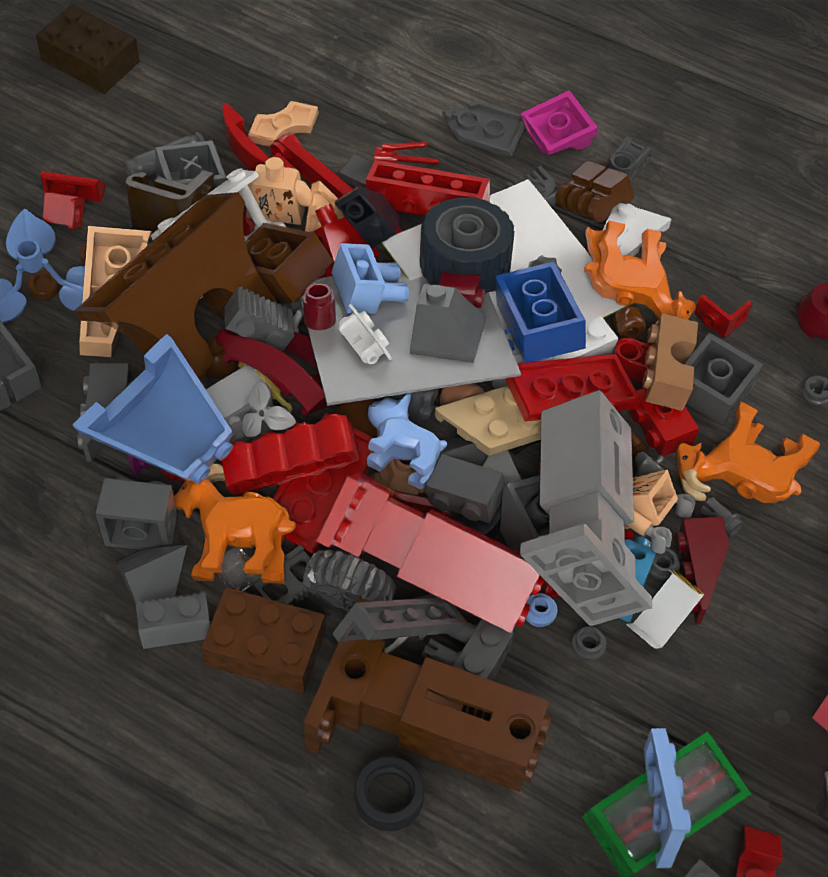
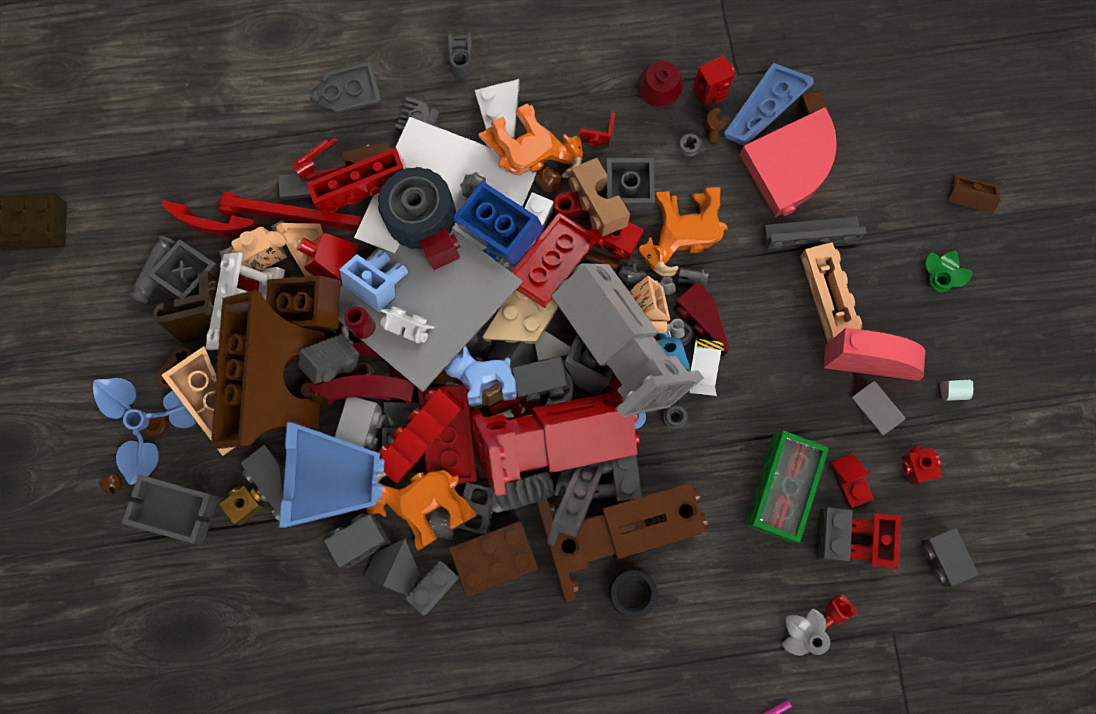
camera: 35 degrees left, 20 degrees up
red slope [40,171,106,202] -> none
red bracket [43,192,85,230] -> none
light grey plant [242,381,296,437] -> none
light nougat tile [248,101,318,147] -> none
black slope [334,186,401,249] -> none
dark grey slope [410,284,486,363] -> none
dark pink slope [520,90,598,155] -> none
reddish brown legs [556,161,634,222] -> none
light blue wing [644,728,691,868] -> none
none -> pearl gold brick [219,486,264,525]

